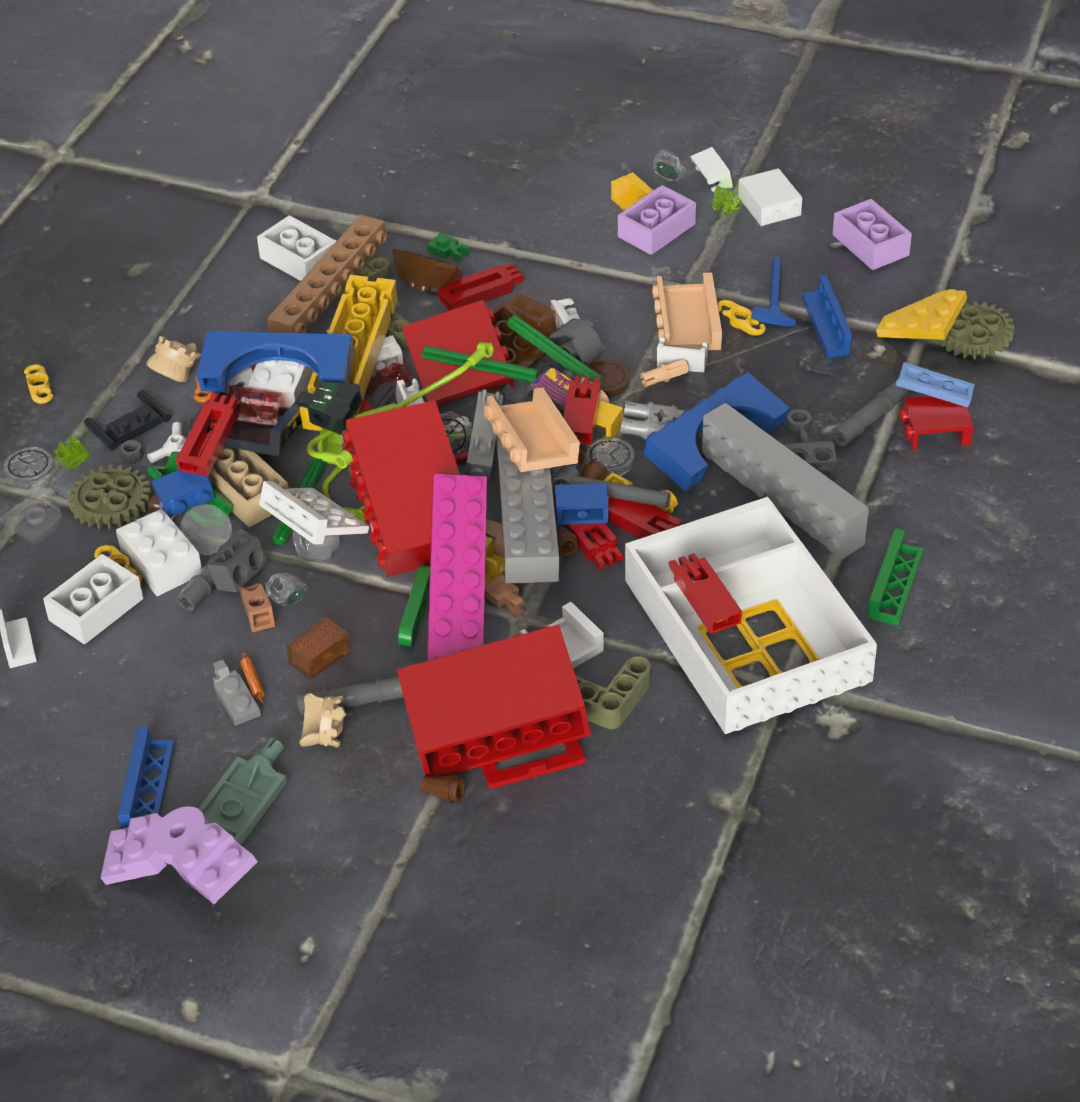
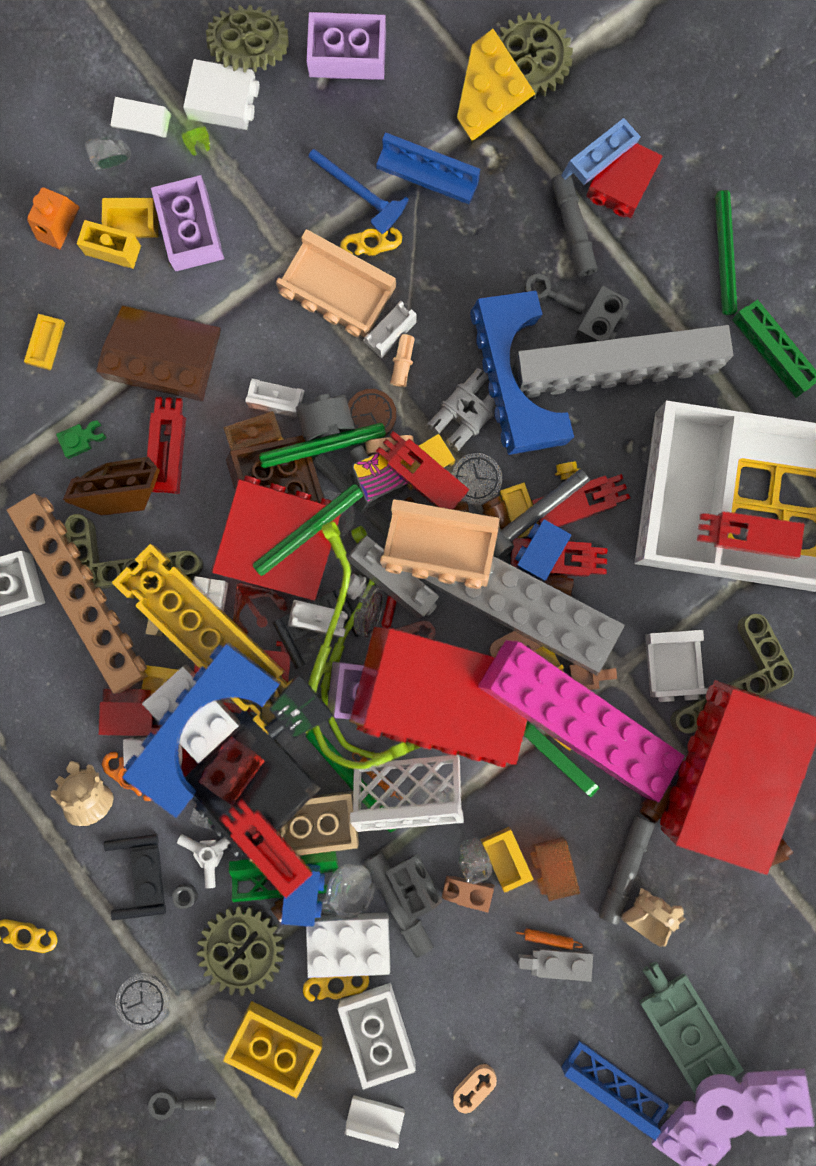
camera: 55 degrees left, 40 degrees up
clear neon green tile [53,436,89,470] -> none
none -> yellow tile [24,314,65,370]
none -> orange torso [27,187,80,250]
none -> yellow brick [77,220,141,269]
none -> reddish brown slope [96,306,221,402]
none -> olive gear [206,5,289,73]
none -> yellow brick [223,1001,323,1098]
none -> light nougat beam [453,1064,496,1113]
none -> yellow panel [480,827,534,893]
none -> green axle [715,190,737,315]

